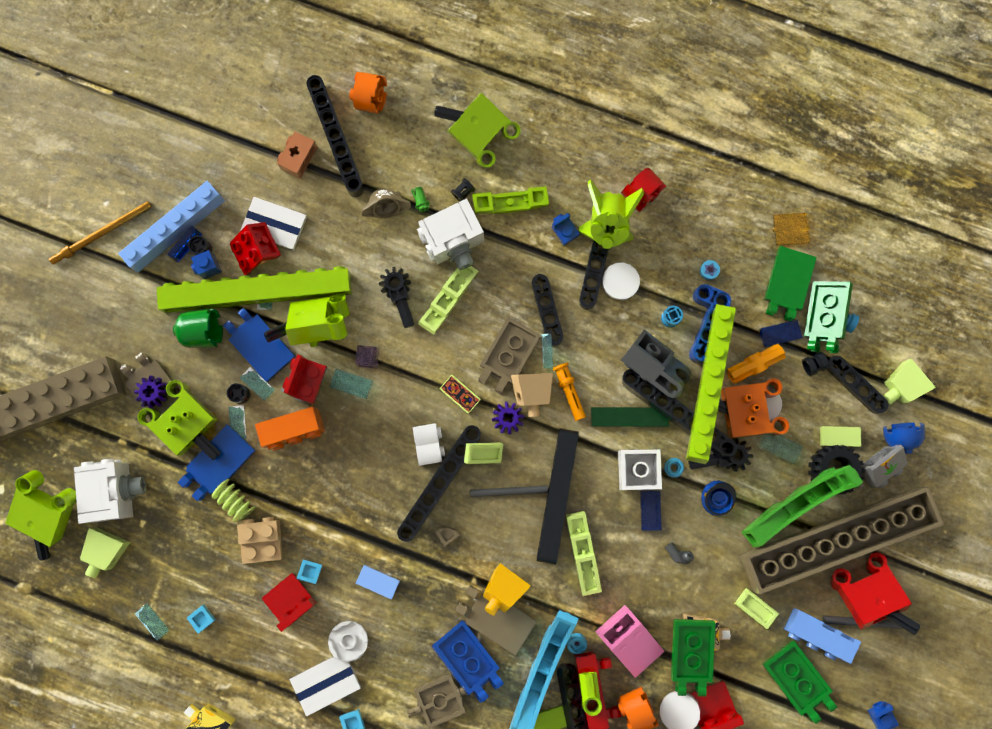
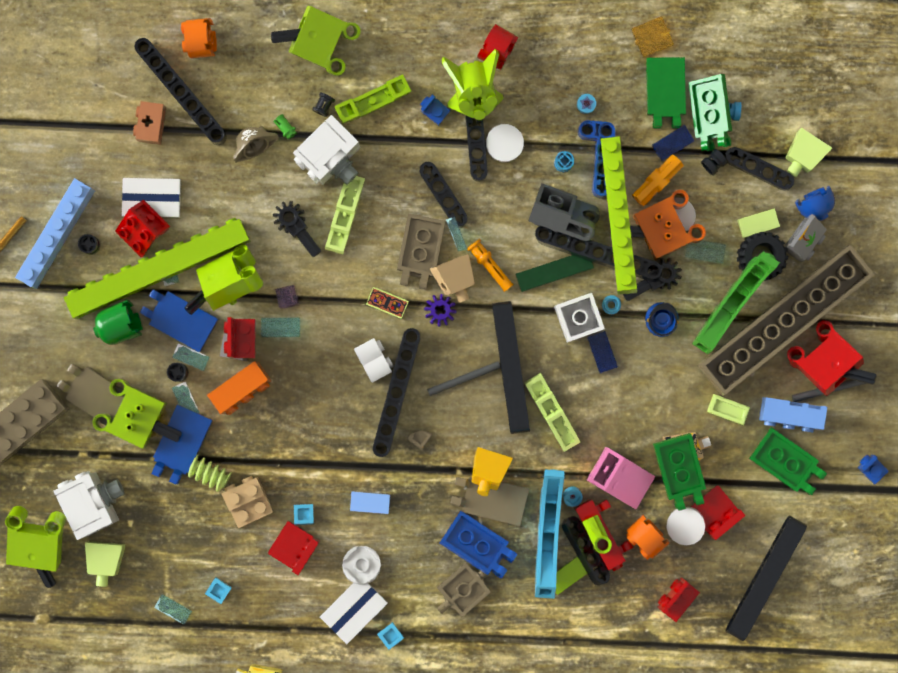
camera: 20 degrees left, 5 degrees up
dark purple gear [134,376,167,409] -> none
clear blue tile [167,226,202,263] -> none
blue brick [191,250,222,279] -> none
yellowish green tile [464,442,503,464] -> none
dark grey arm [665,542,694,564] -> none

